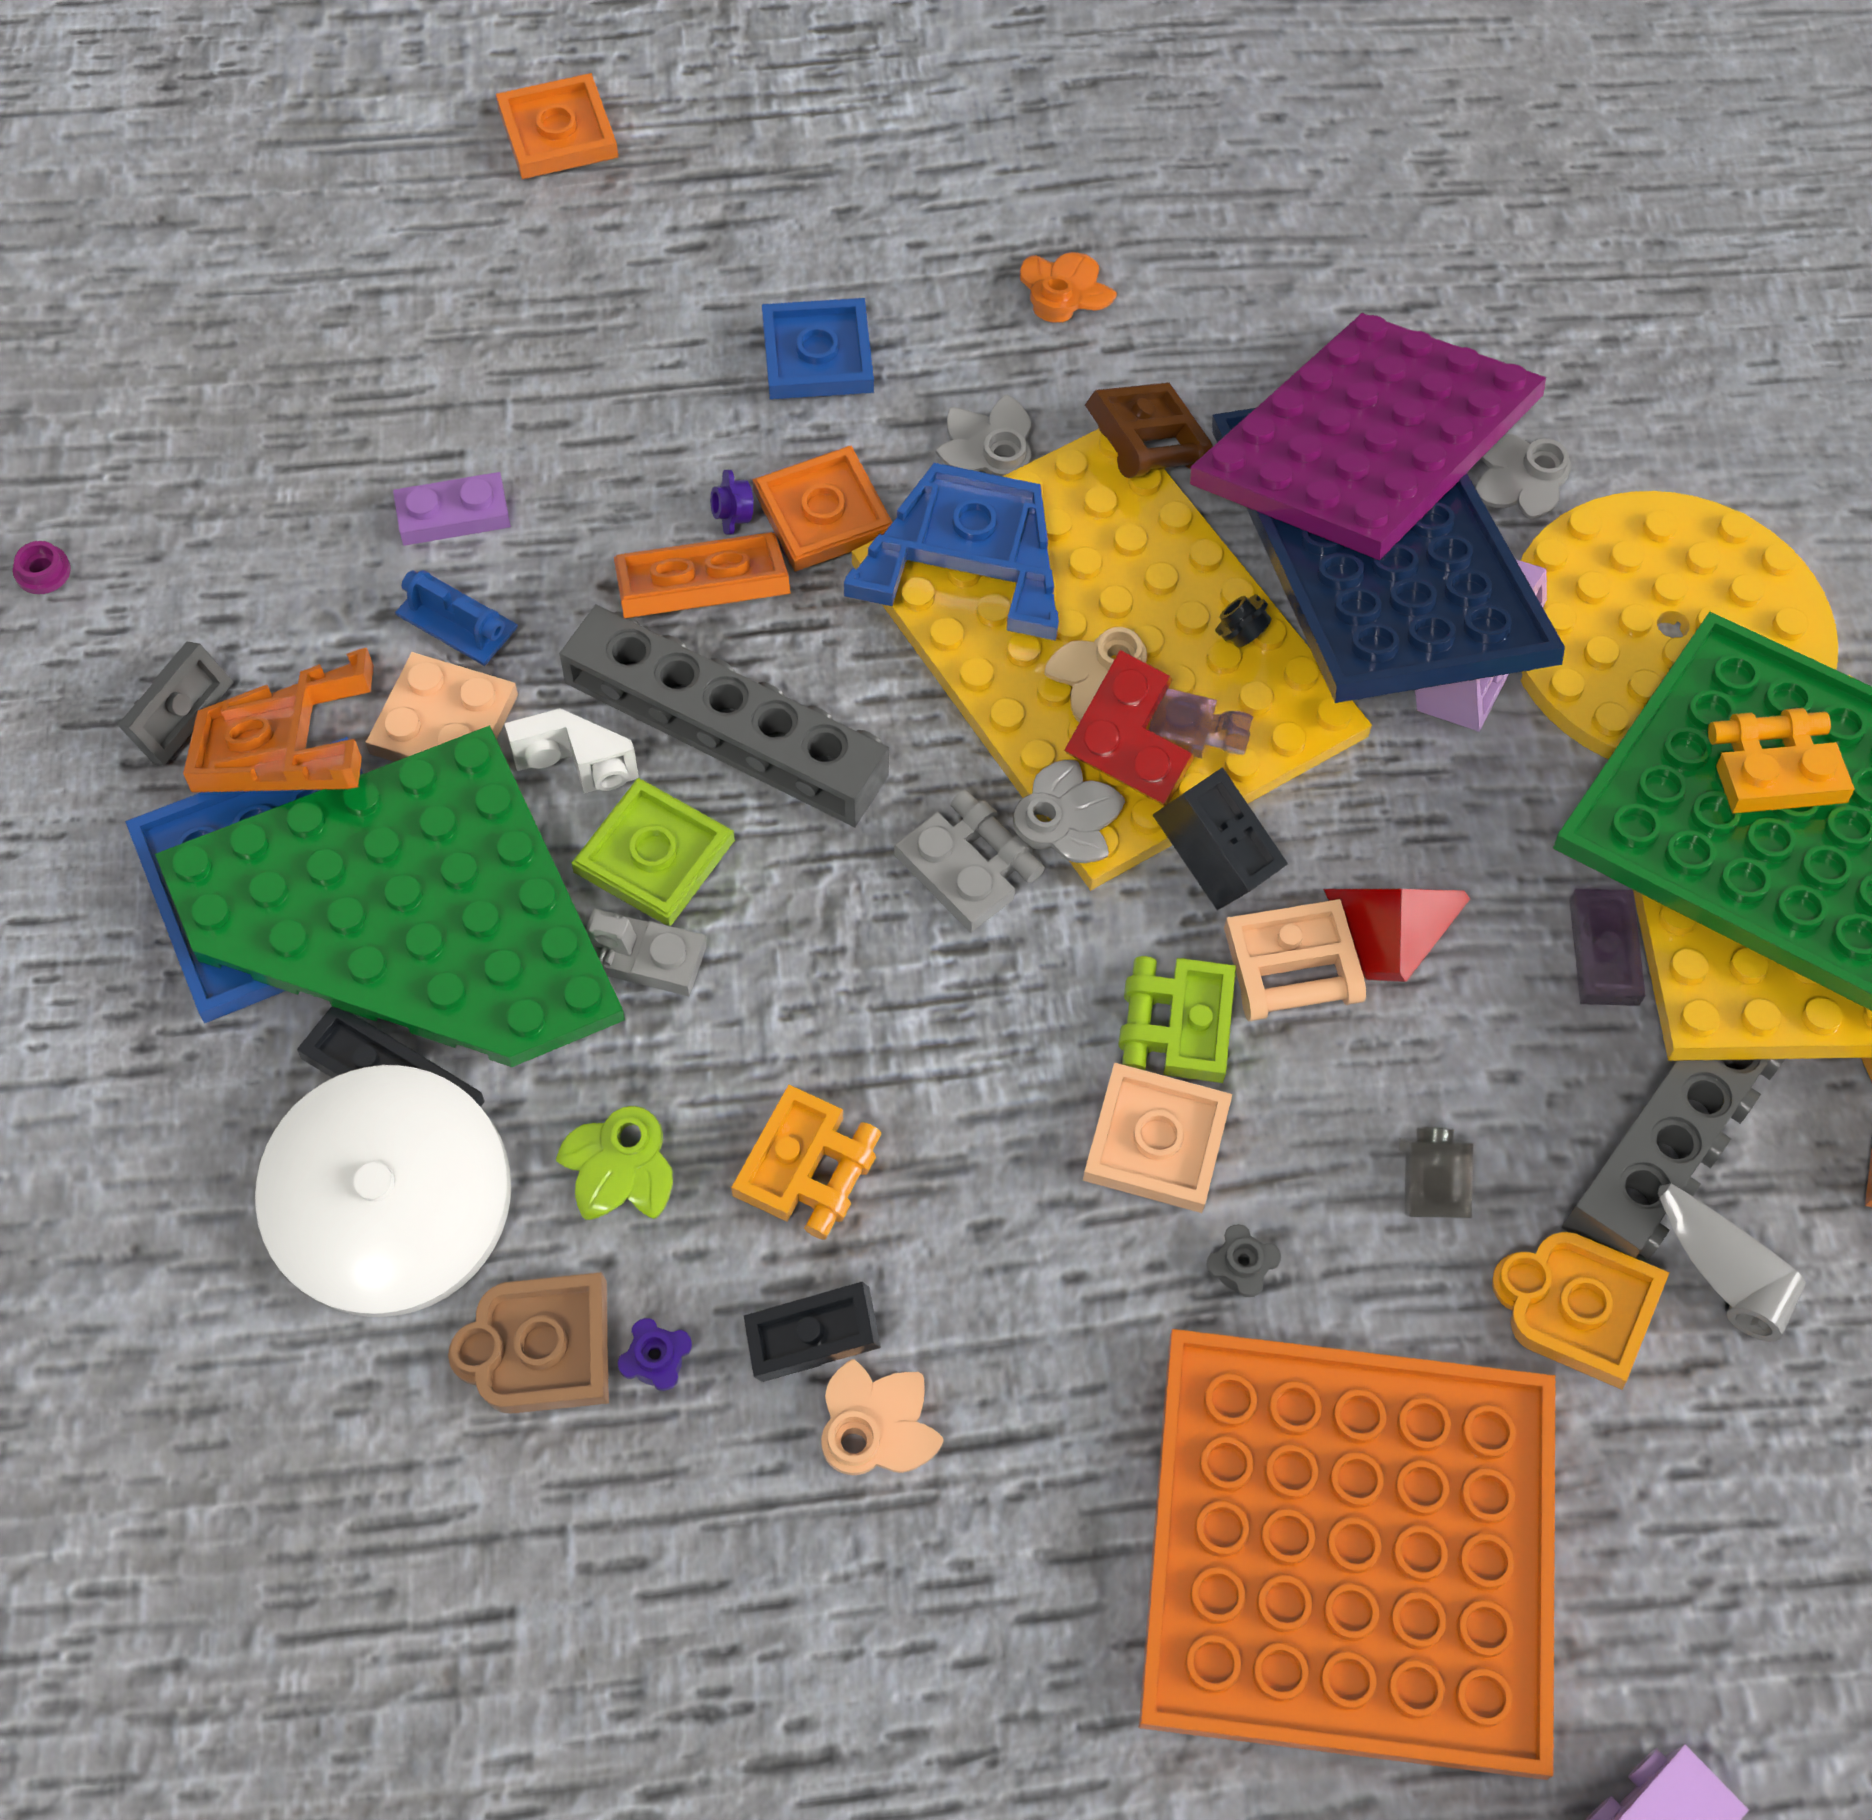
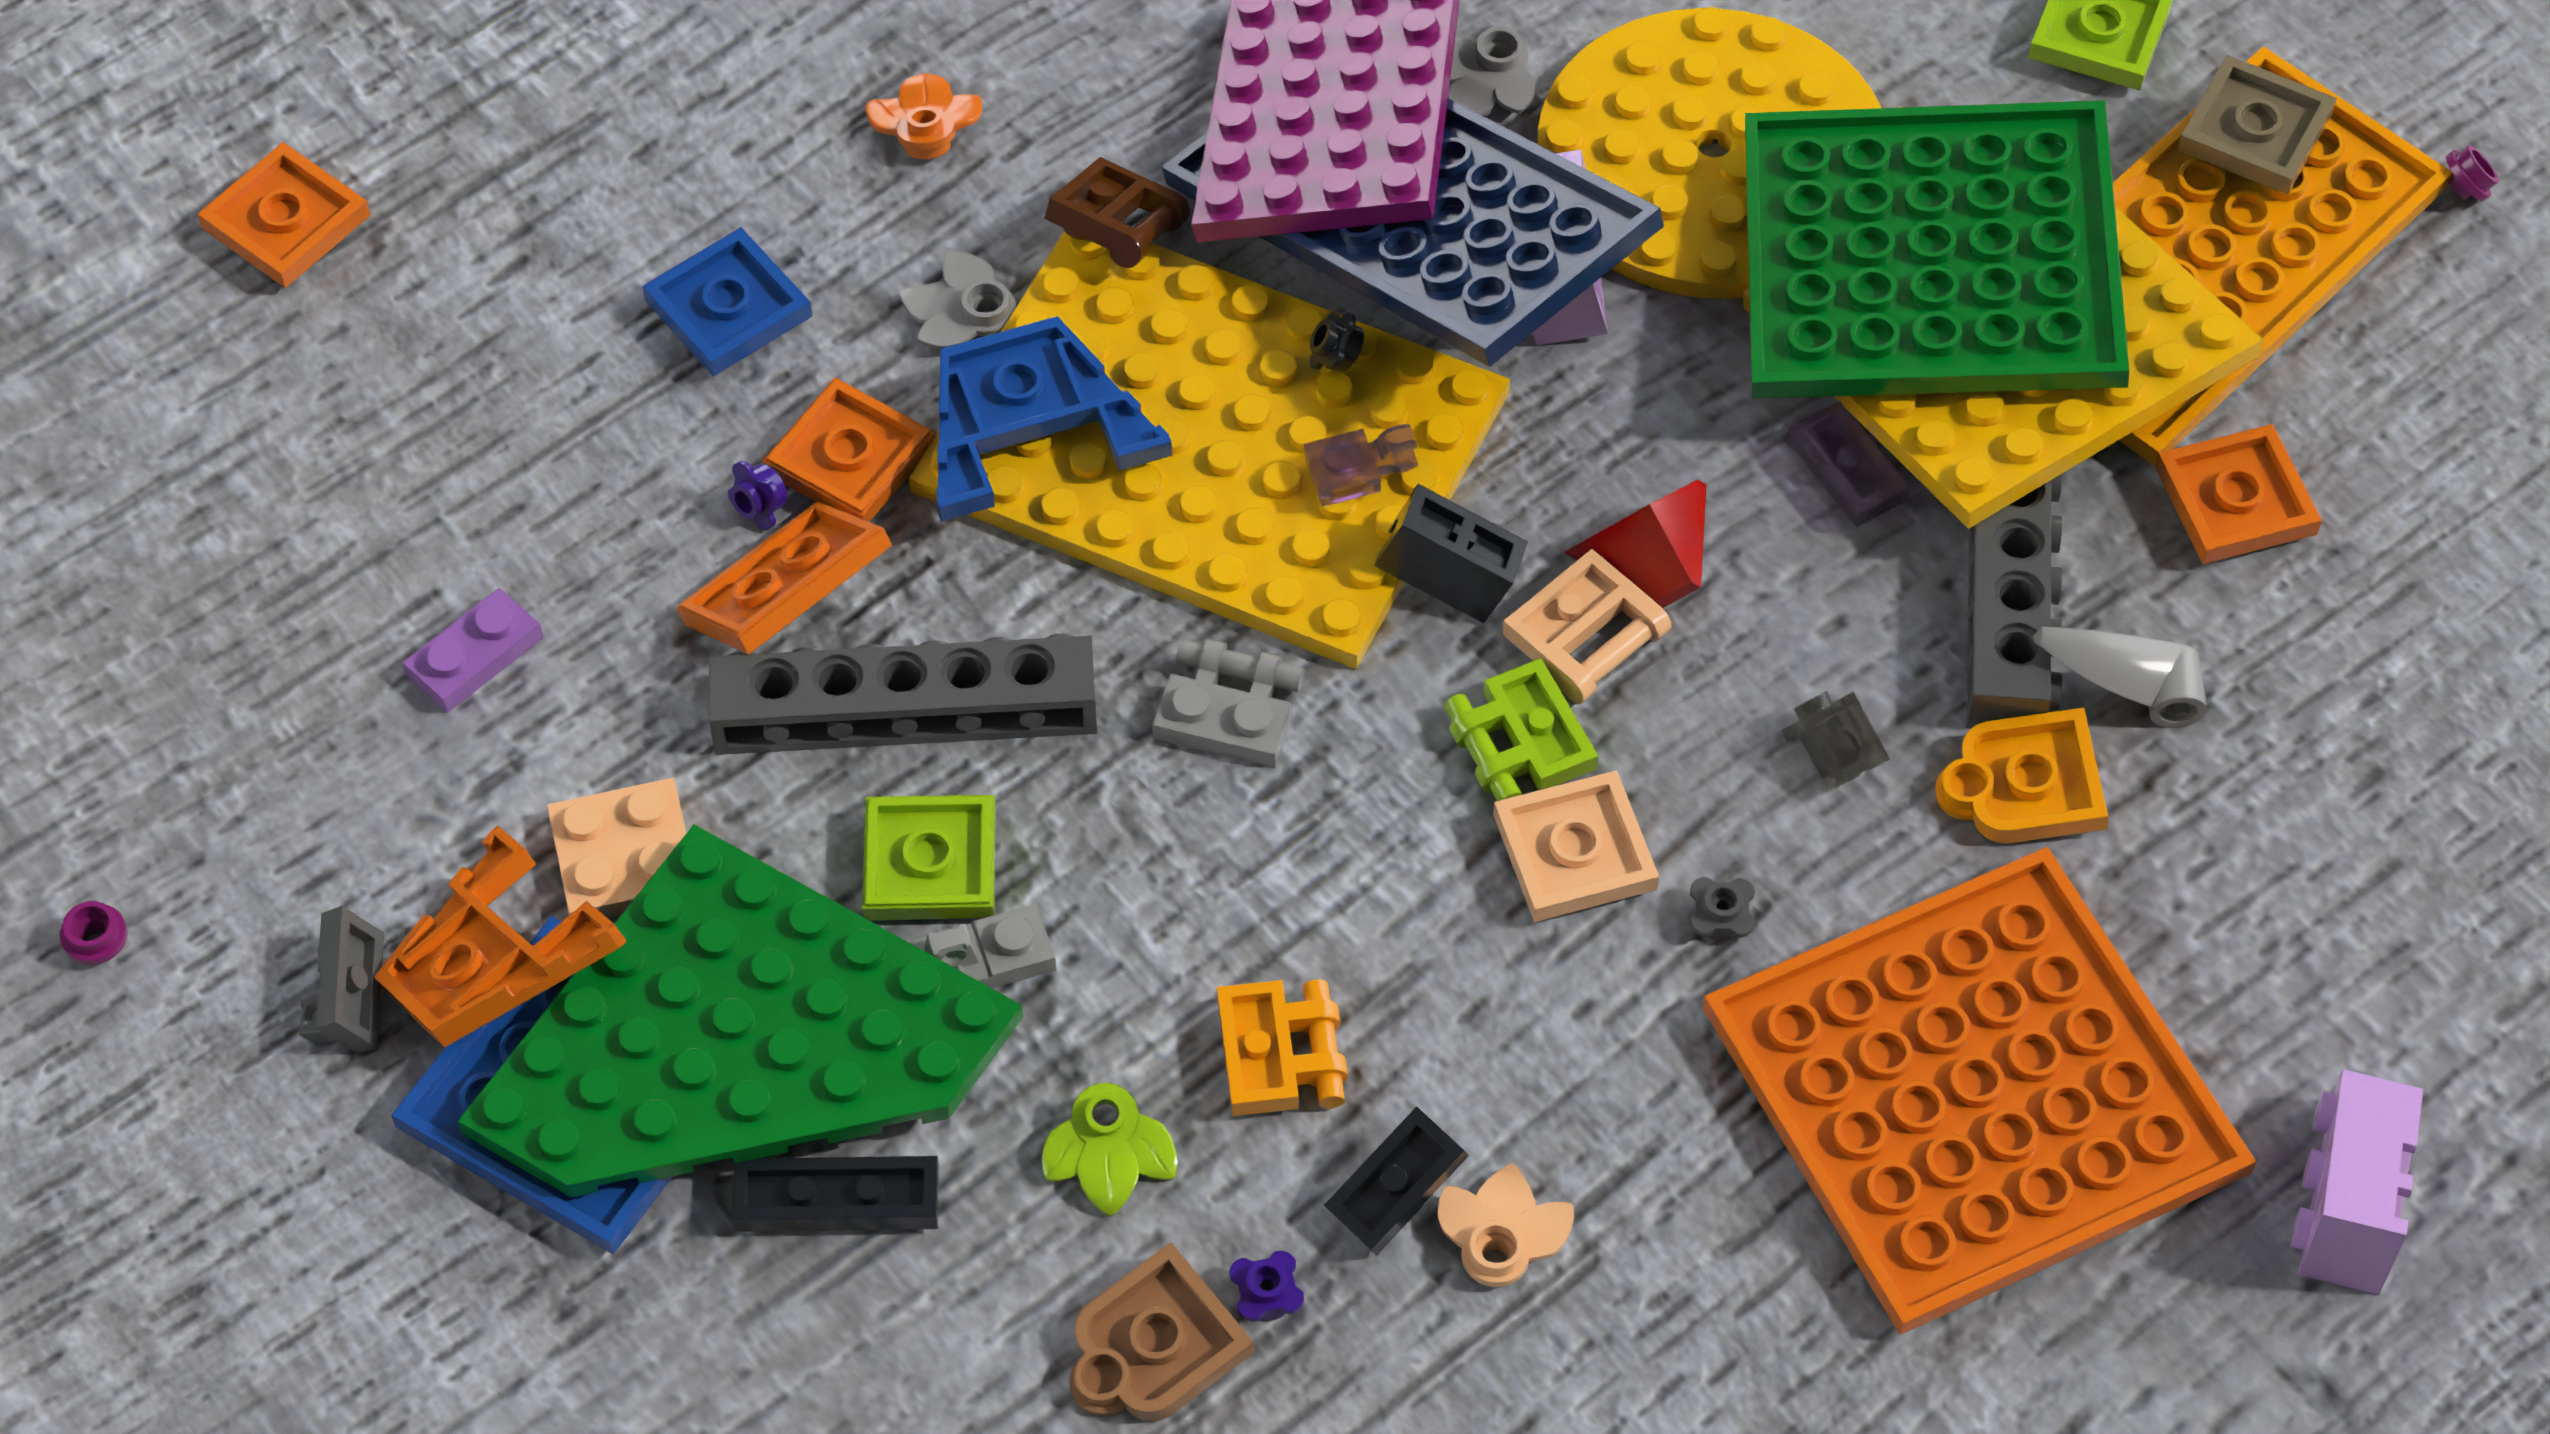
camera: 30 degrees left, 5 degrees down
white dish [255,1065,511,1317] -> none
blue hinge [395,570,518,666] -> none
white slope [504,708,639,794] -> none
light grey plate [1013,760,1125,863] -> none
tan plate [1044,627,1147,722] -> none
red plate [1064,650,1195,806] -> none
light orange plate [1708,708,1855,814] -> none

